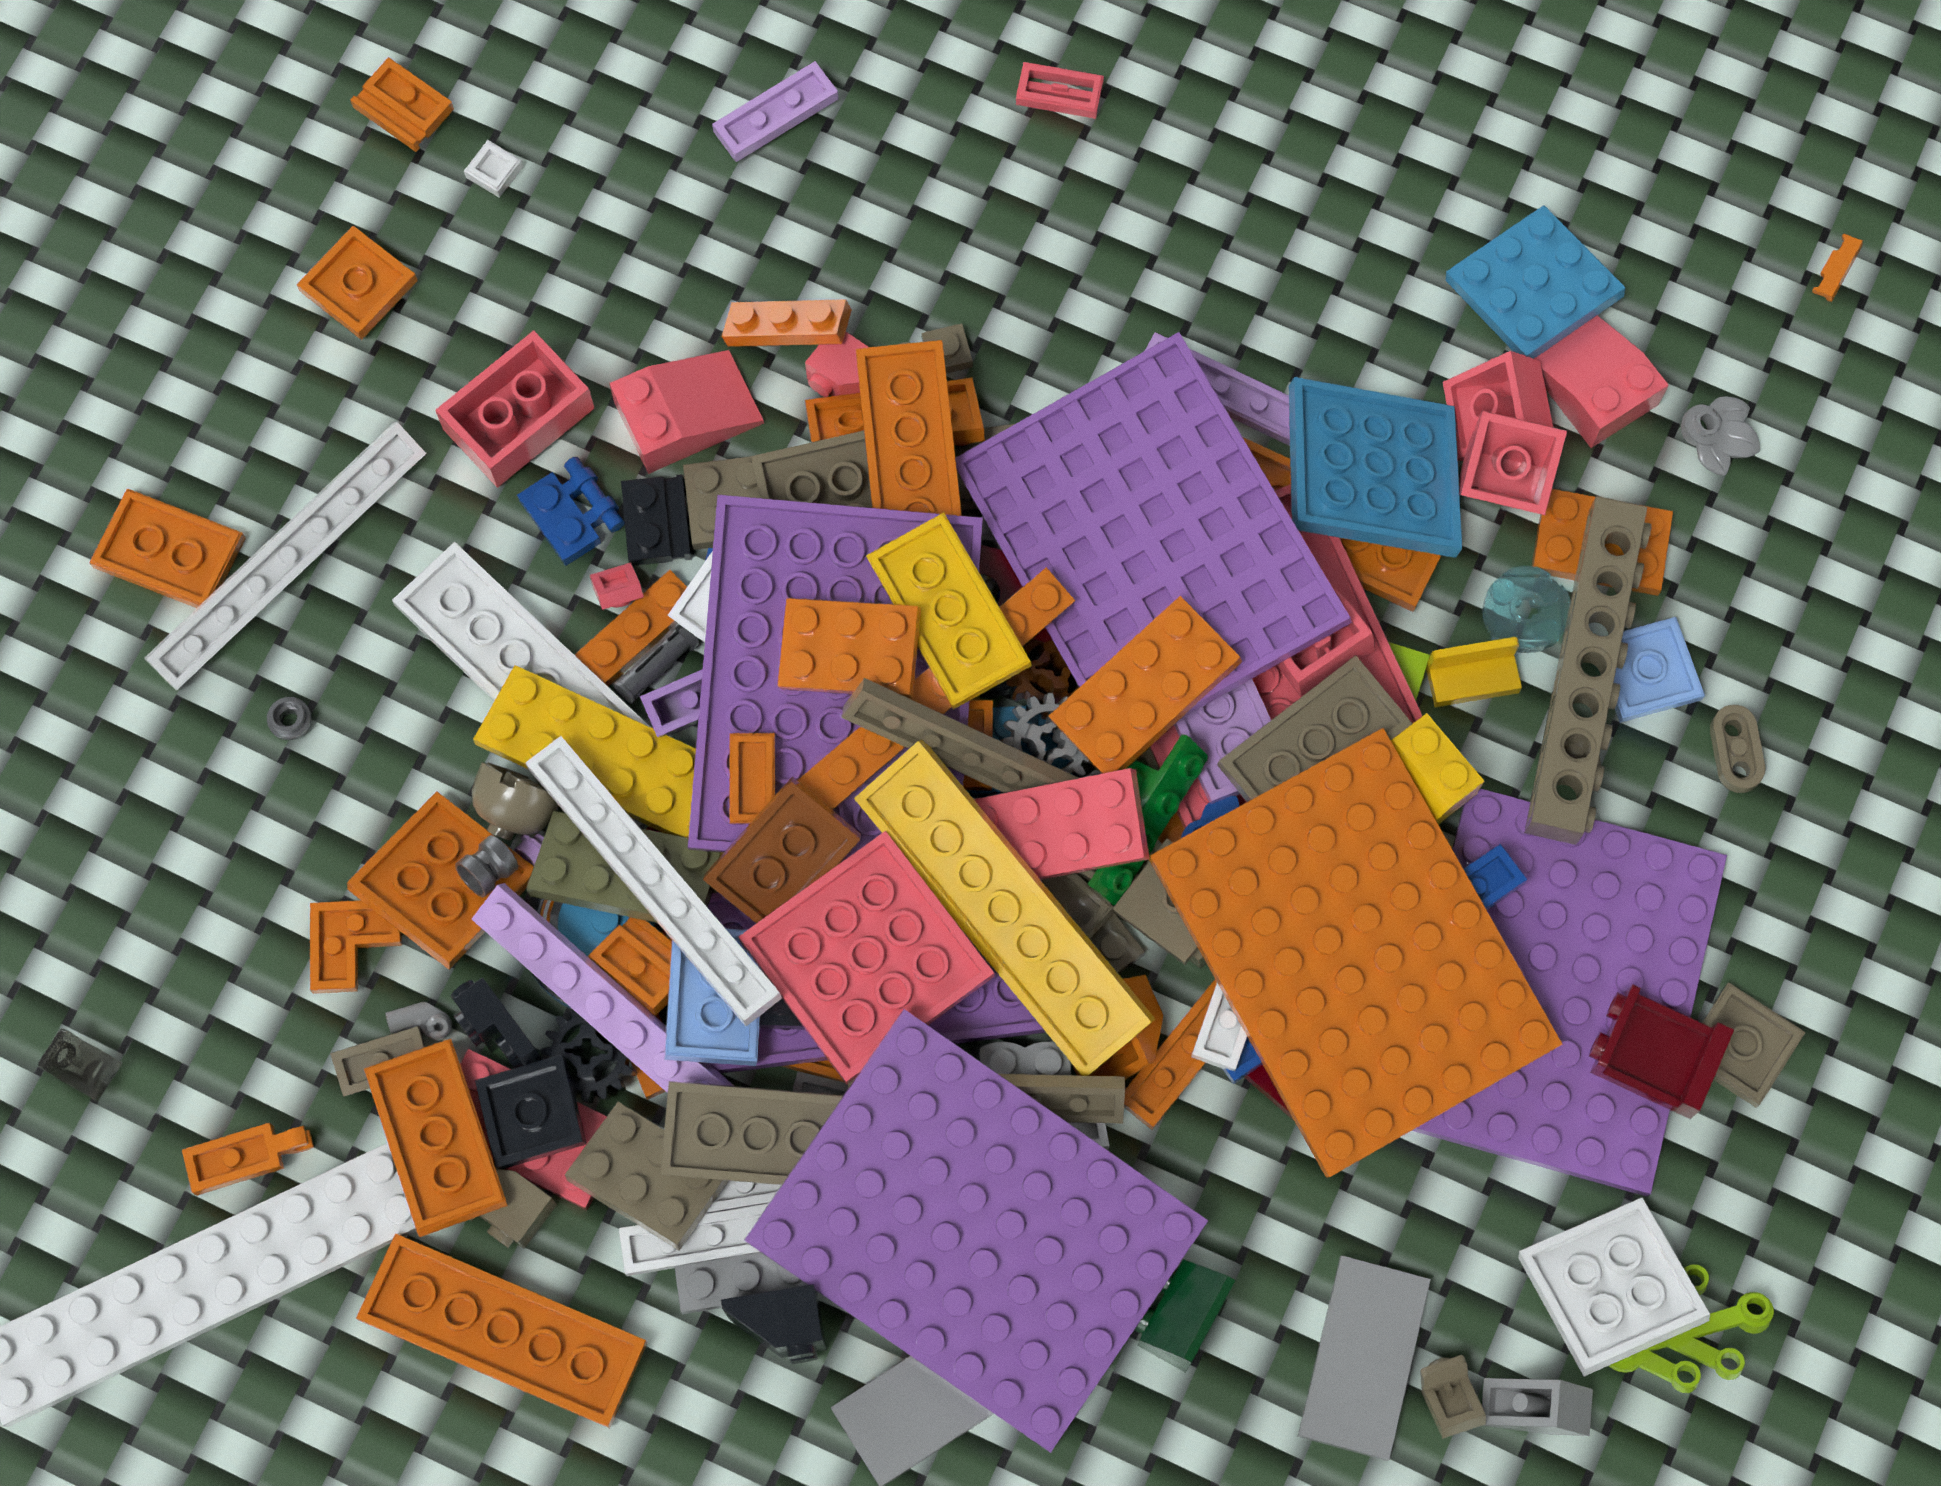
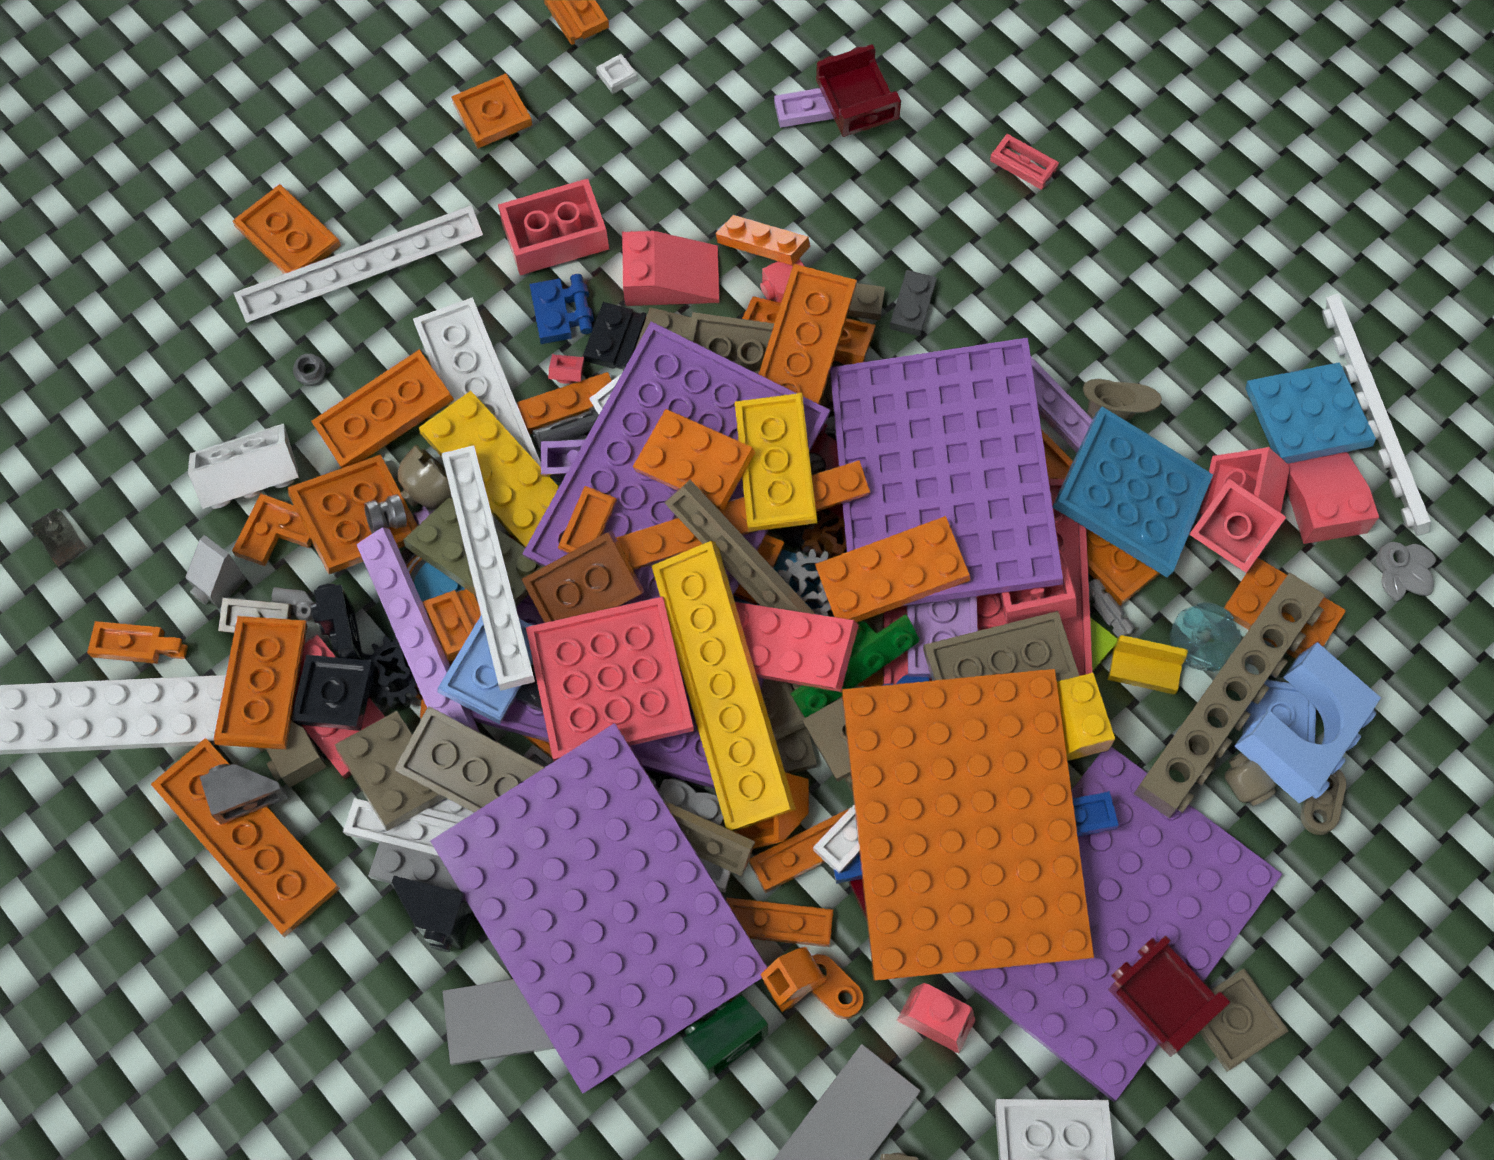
camera: 25 degrees right, 5 degrees down
none -> light grey slope [185,535,246,609]
none -> white slope [188,423,299,509]
none -> flat silver slope [200,764,288,824]
none -> orange plate [311,349,454,468]
none -> orange tile [726,898,833,947]
none -> orange brick [760,947,826,1012]
none -> orange plate [810,954,863,1019]
none -> dark red panel [816,44,901,137]
none -> dark grey plate [890,270,937,336]
none -> coral torso [897,983,975,1054]
none -> dark tan piece [1083,379,1162,421]
none -> light grey axle [1089,579,1135,638]
none -> dark tan head [1225,753,1277,806]
none -> light blue arch [1235,642,1381,803]
none -> white plate [1322,293,1431,536]

